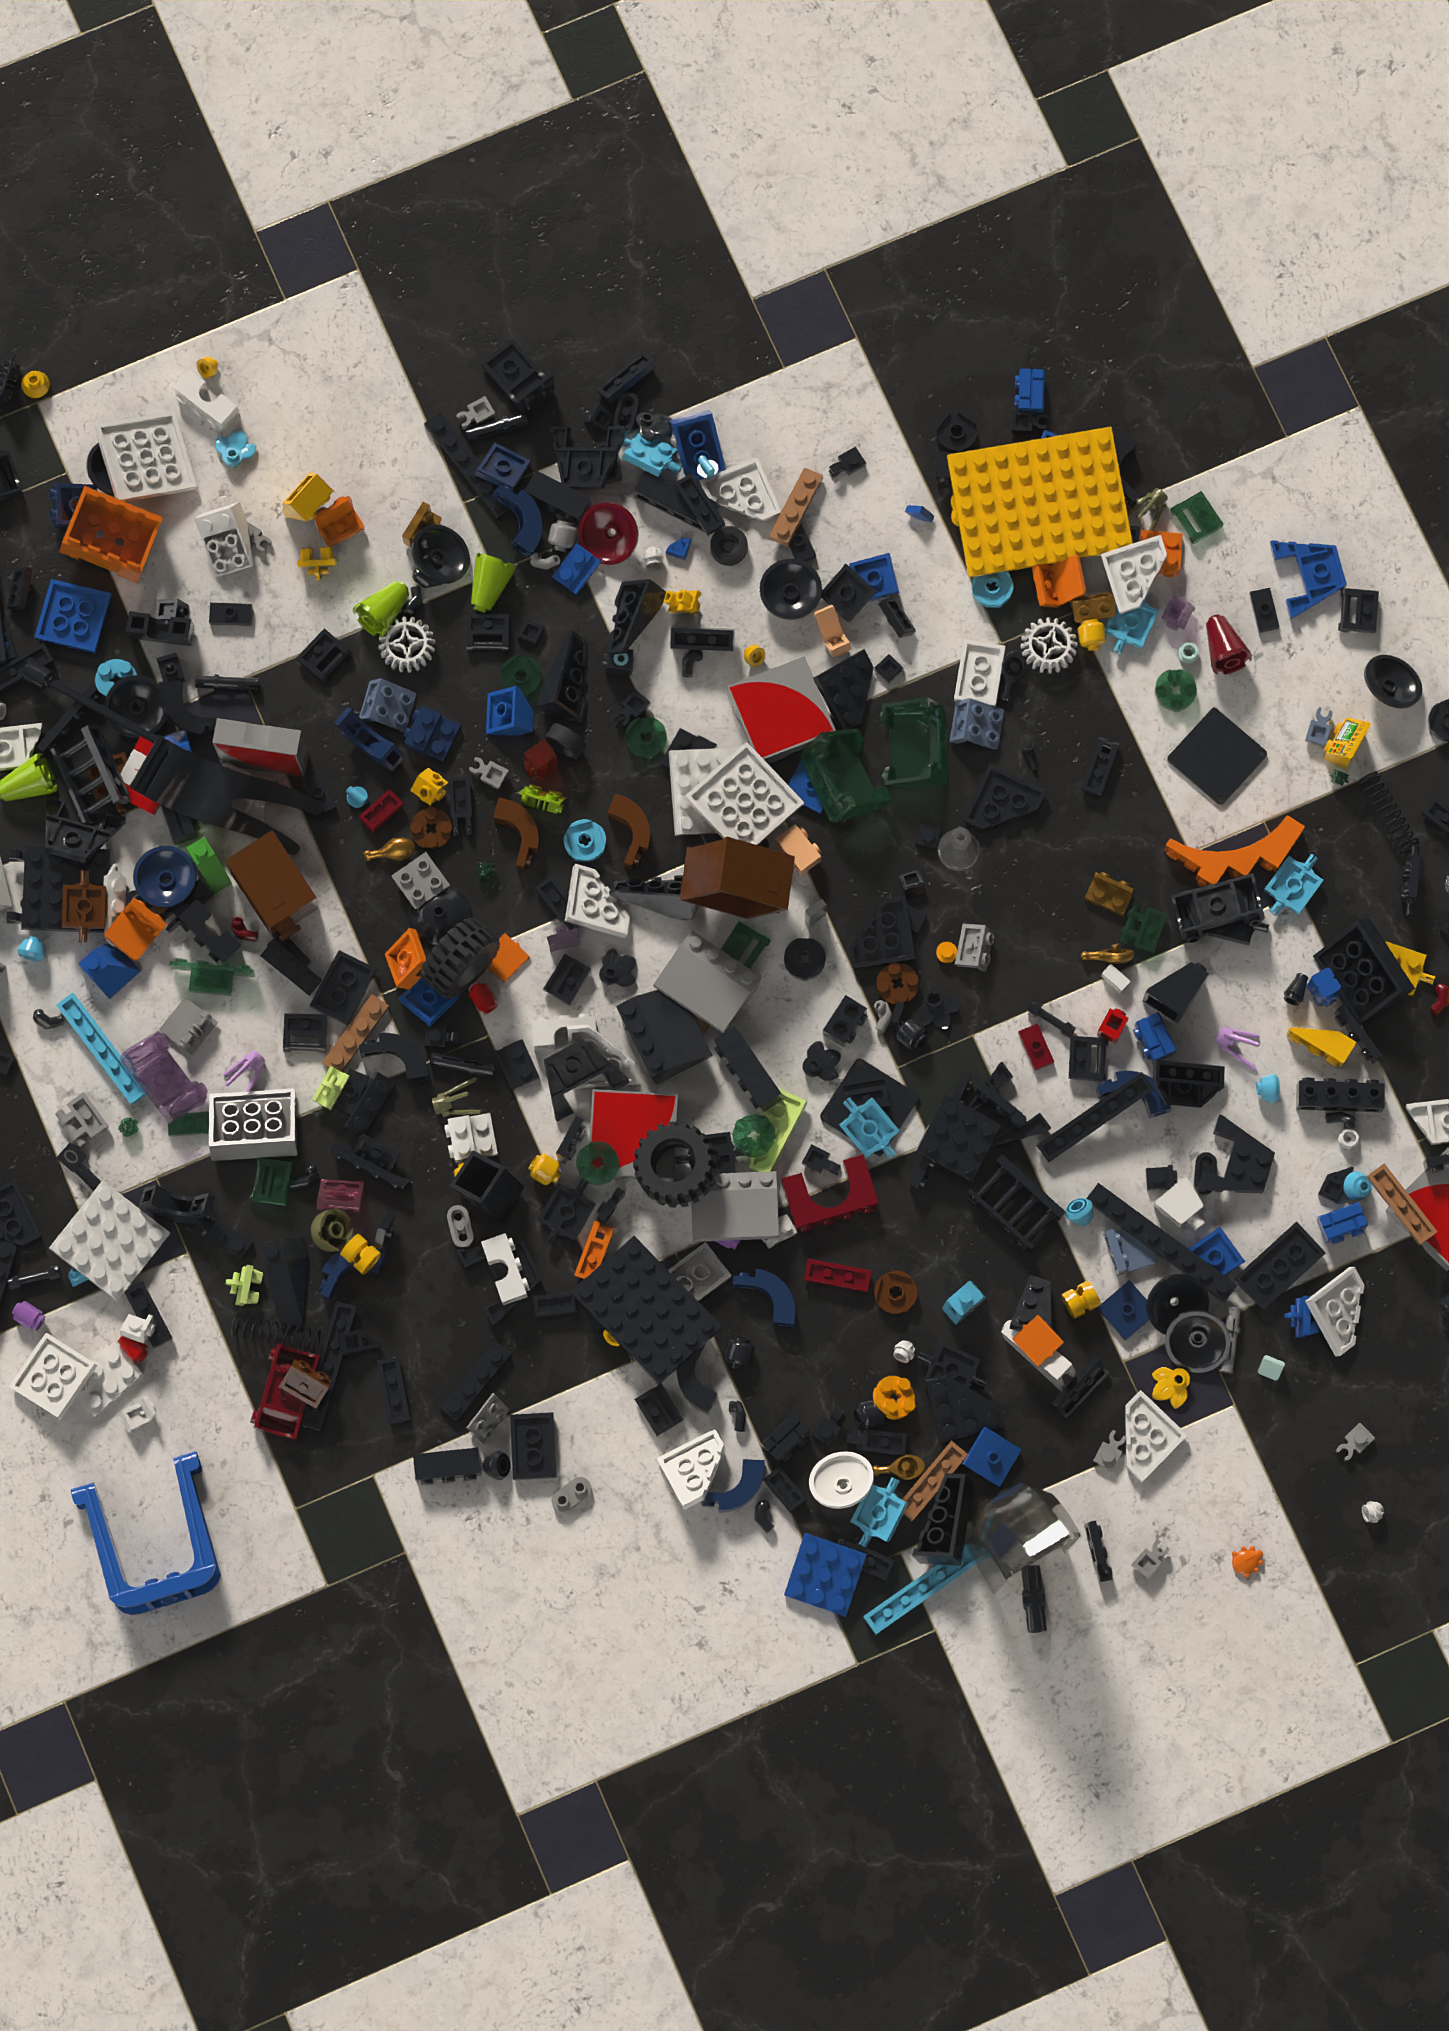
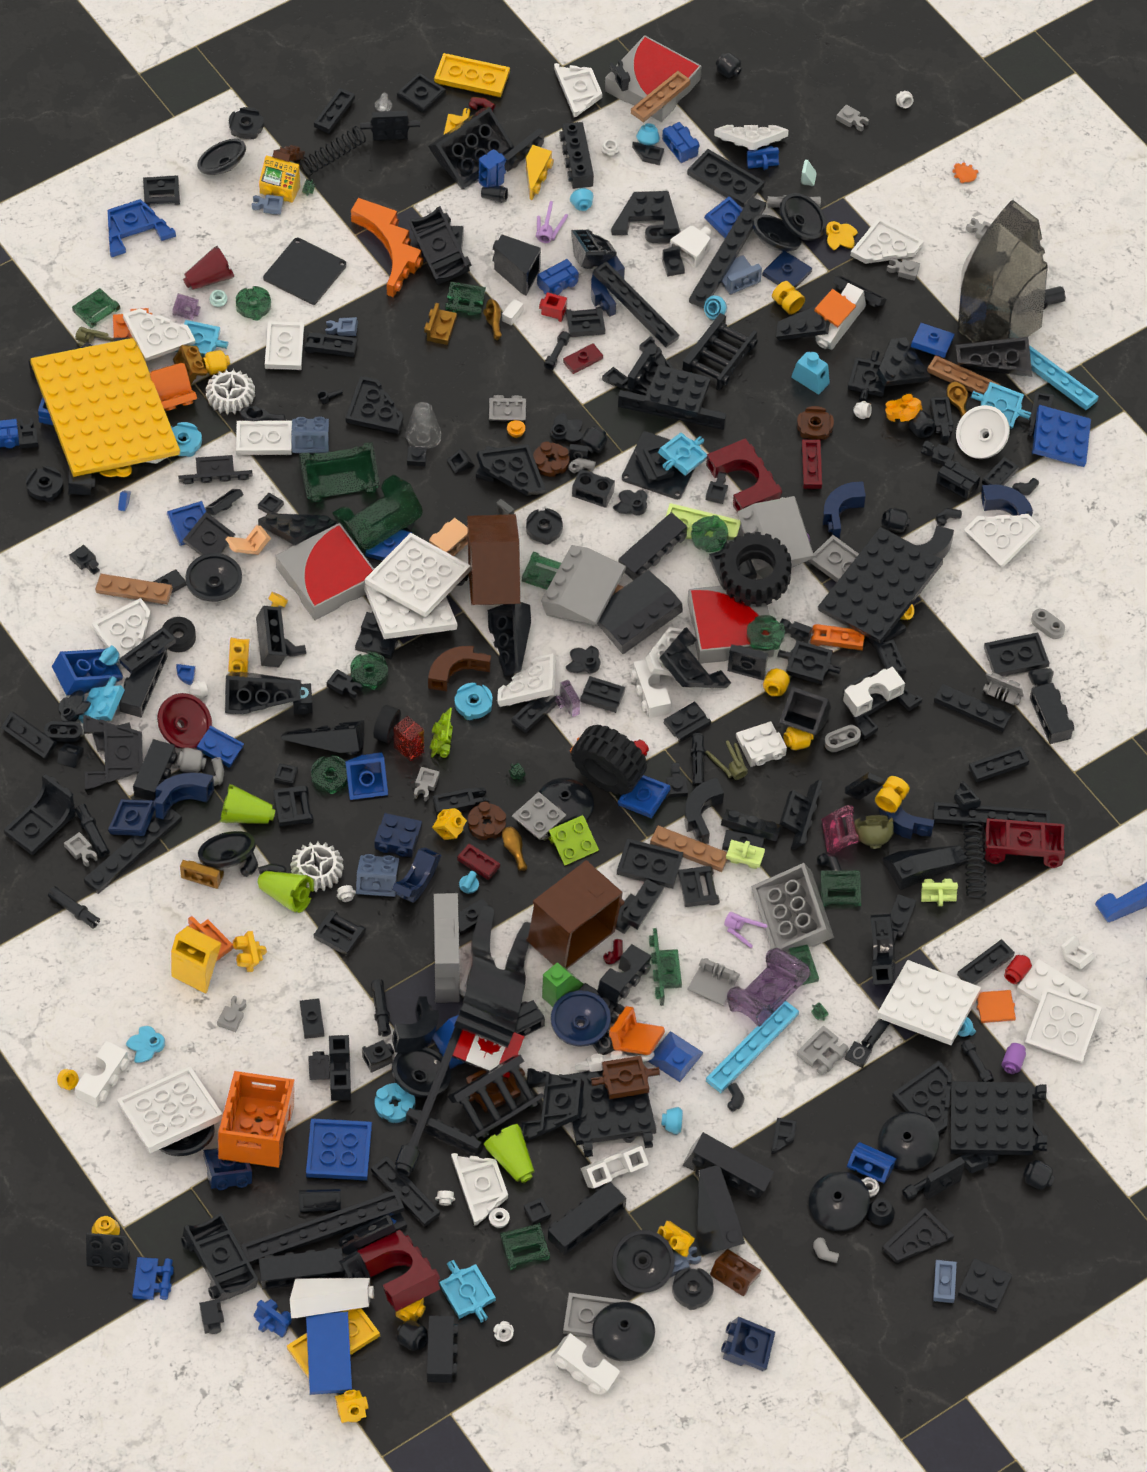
camera: 105 degrees left, 20 degrees down
white bracket [120,1314,155,1344] -> none
white slope [194,502,253,577] -> none
reddish brown bracket [279,1360,332,1408] -> none
orange plate [385,928,426,990] -> none
reddish brown arch [493,798,540,872] -> none
black plate [634,1383,684,1437] -> none
black plate [1249,588,1279,633] -> none
medium azure plate [1264,854,1323,916] -> none
black arm [1325,1112,1356,1129] -> none
none -> black pin [48,886,100,929]
none -> black bracket [178,455,253,484]
none -> white plate [265,321,304,370]
none -> reddish brown plate [272,145,305,162]
none -> sand blue plate [325,317,358,336]
none -> white plate [337,885,356,902]
none -> lime hinge [548,815,599,866]
none -> orange piece [976,990,1016,1023]

